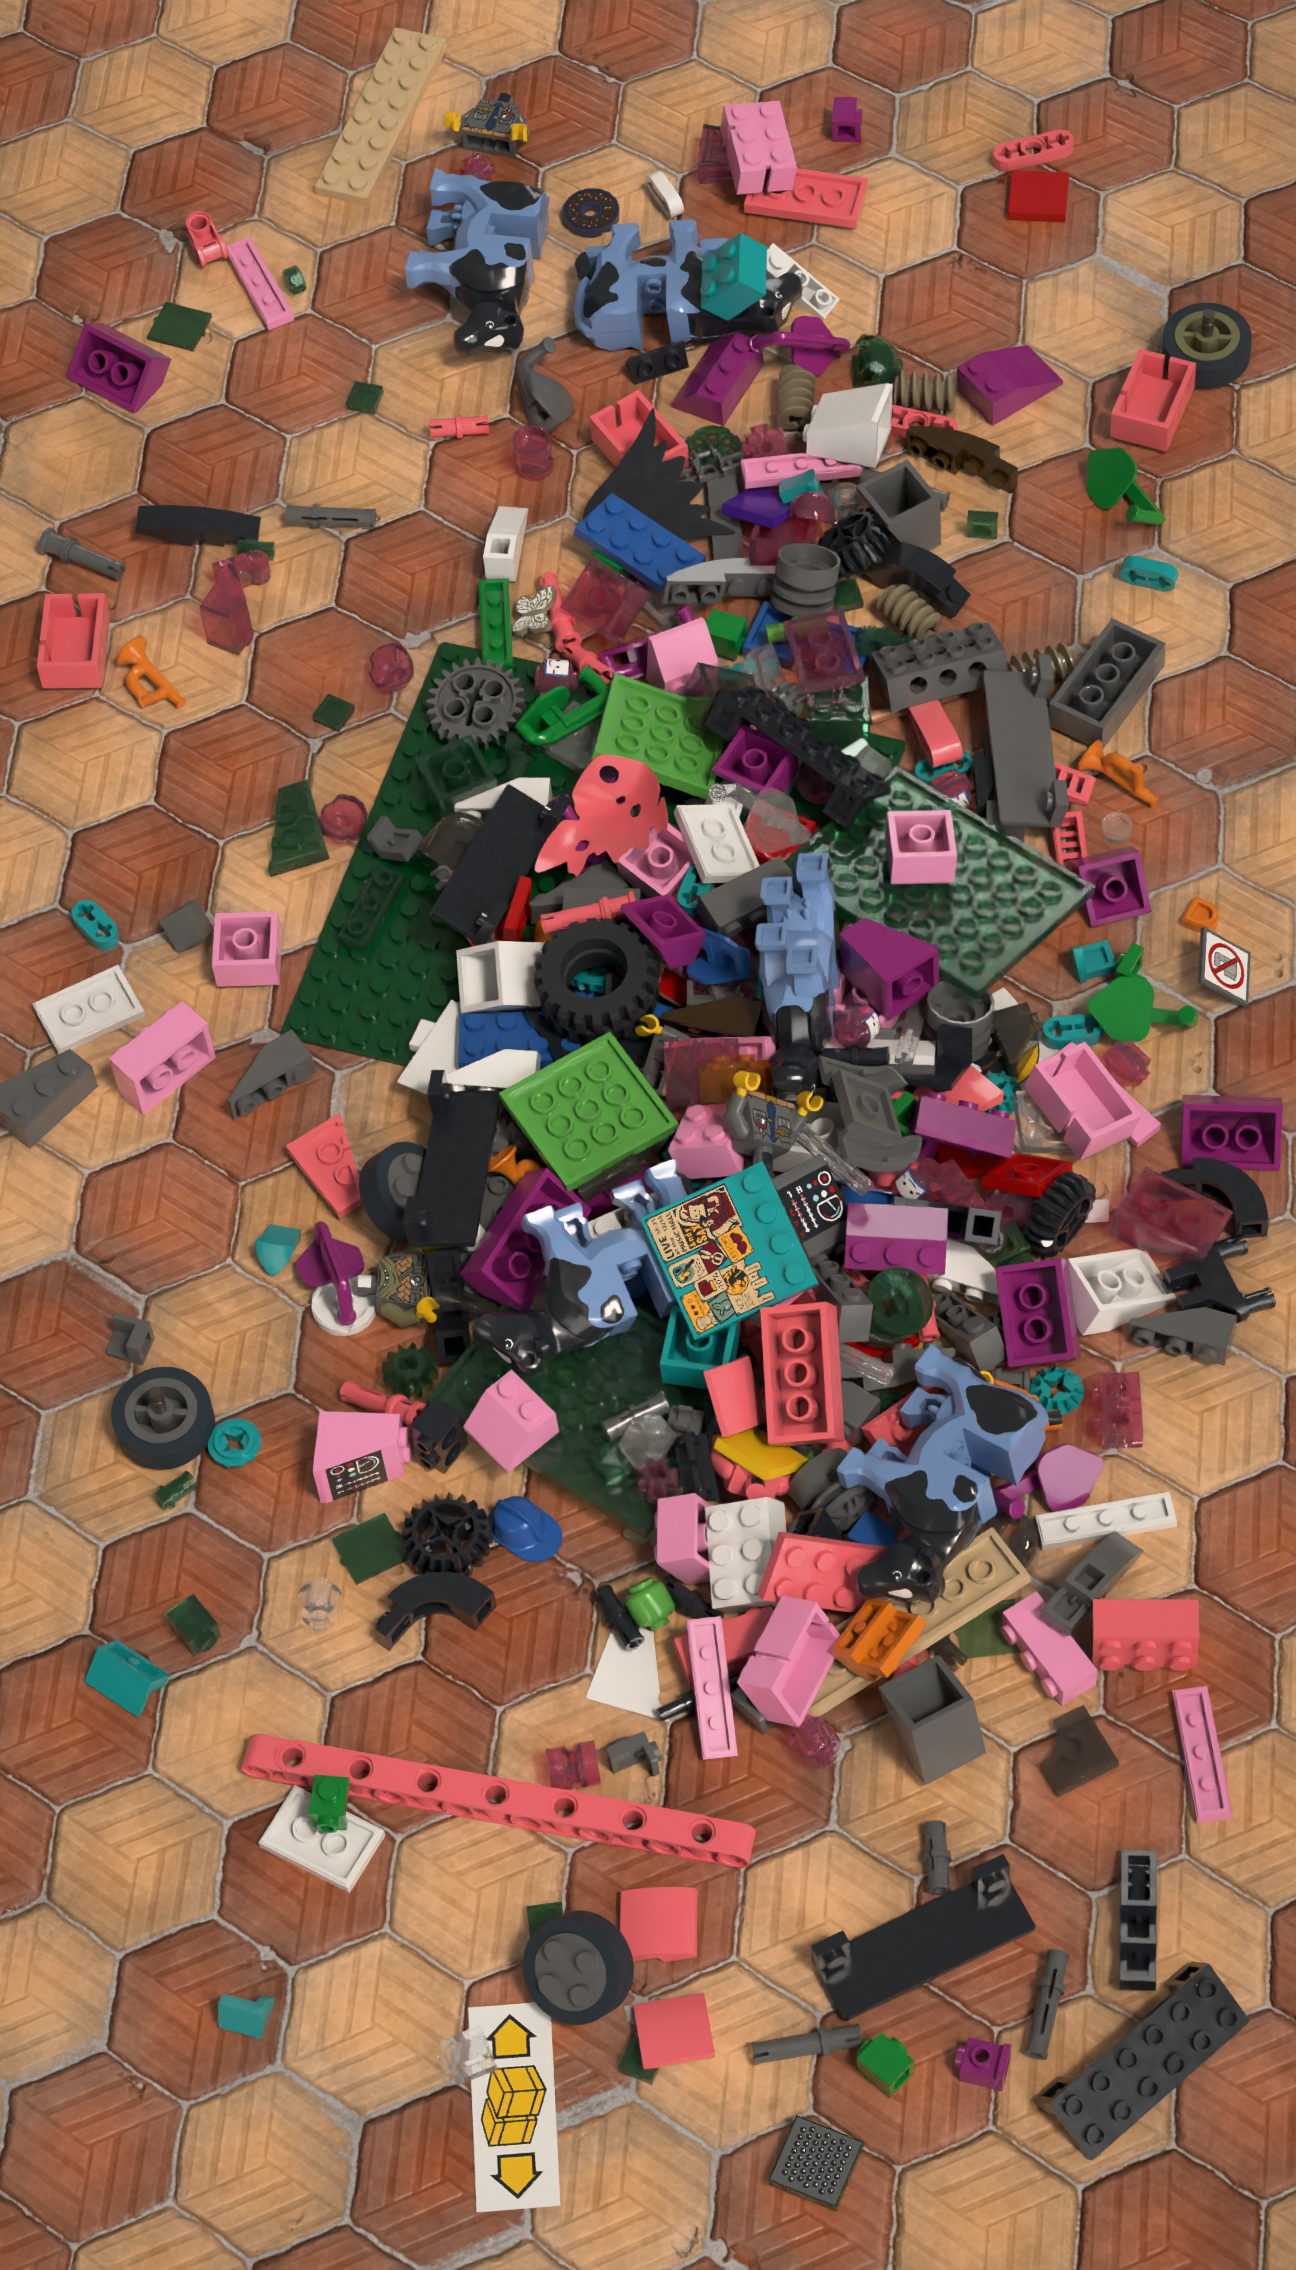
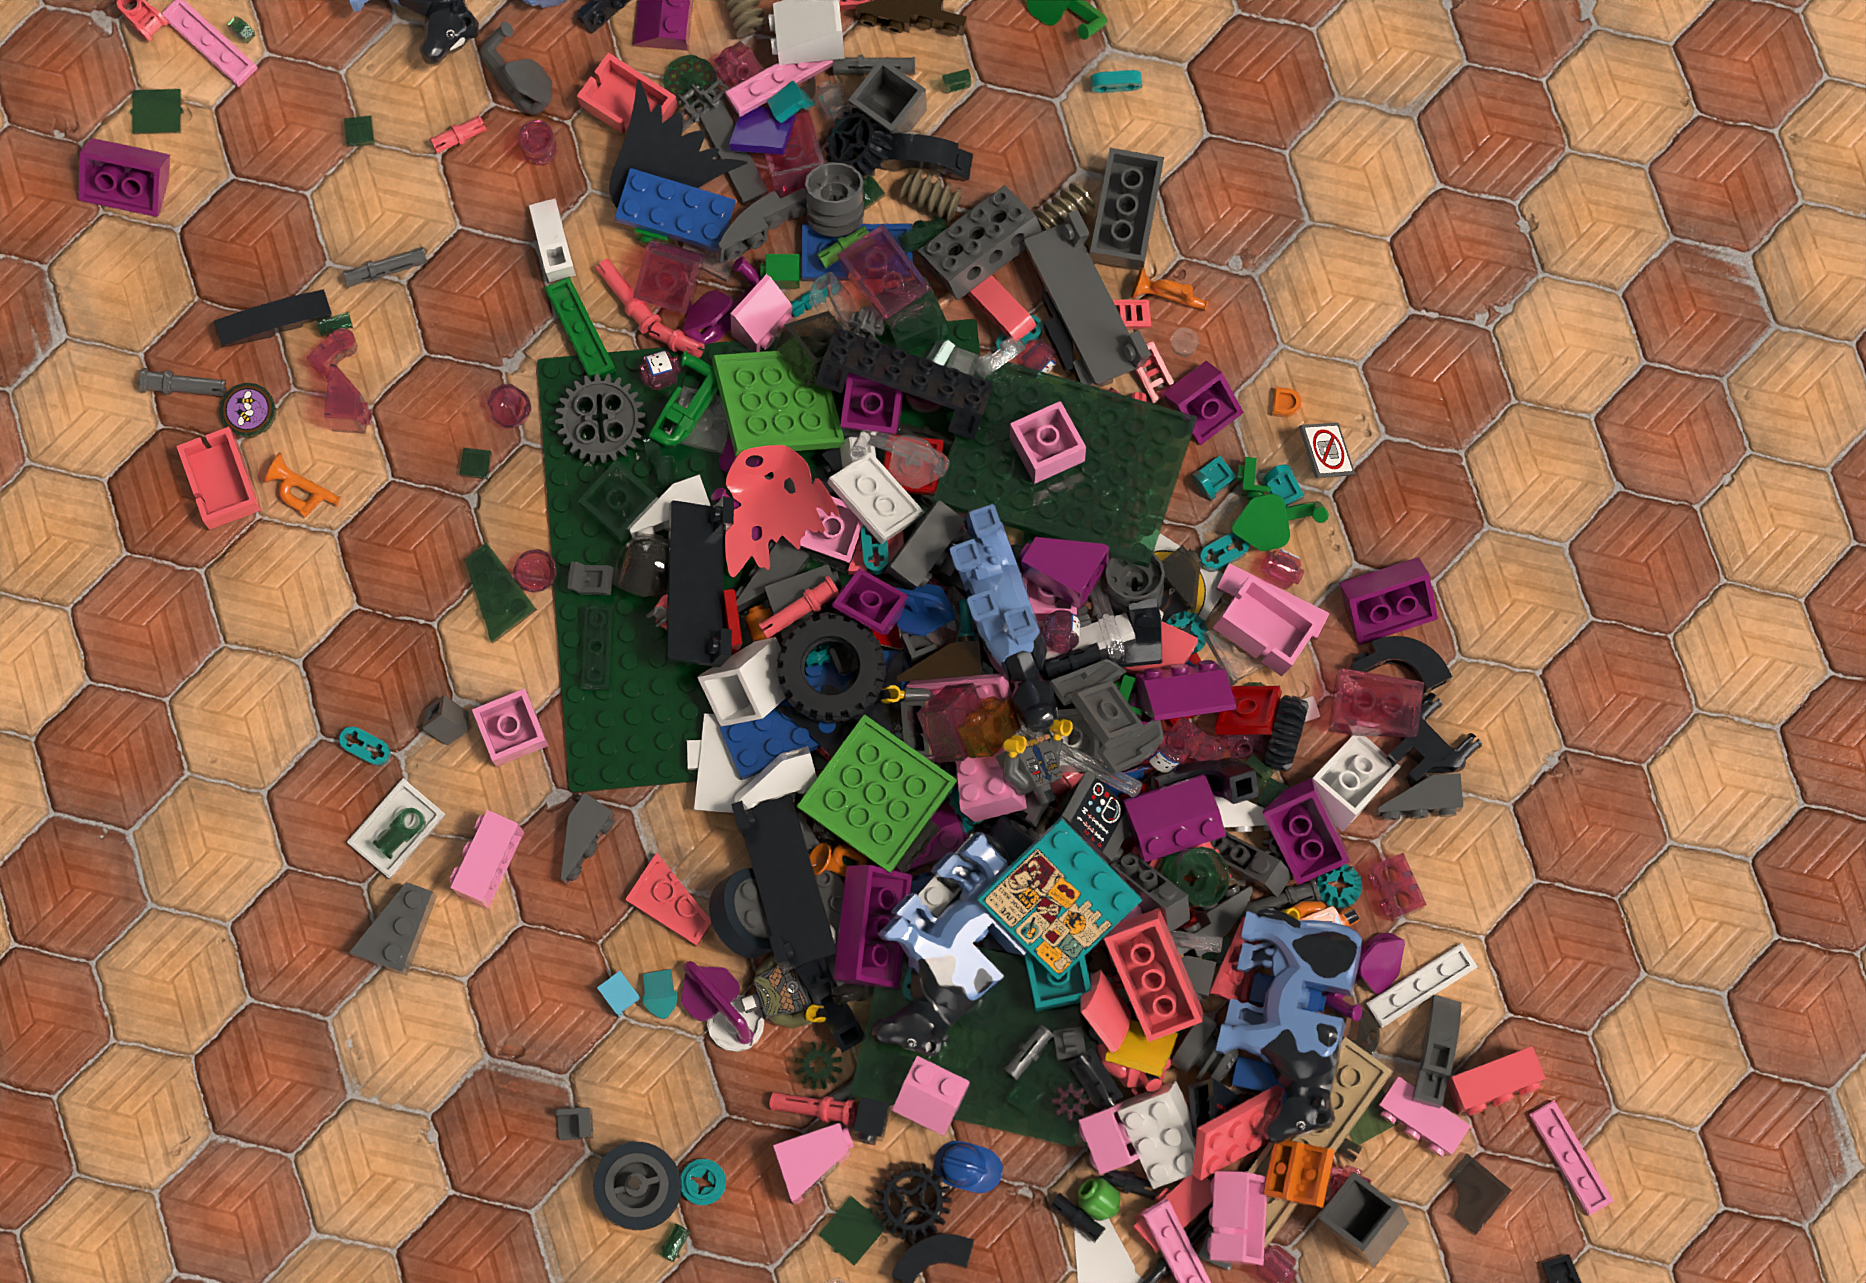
camera: 25 degrees left, 20 degrees up
dark tan animal [512,585,557,636] -> none
clear brick [618,1411,677,1470] -> none
clear pink hair [790,490,835,525] -> none
none -> tile [220,383,276,438]
none -> clear green connector [372,808,426,860]
none -> medium azure panel [597,971,640,1018]
none -> clear plate [975,336,1026,378]
none -> teal tile [1261,464,1305,507]

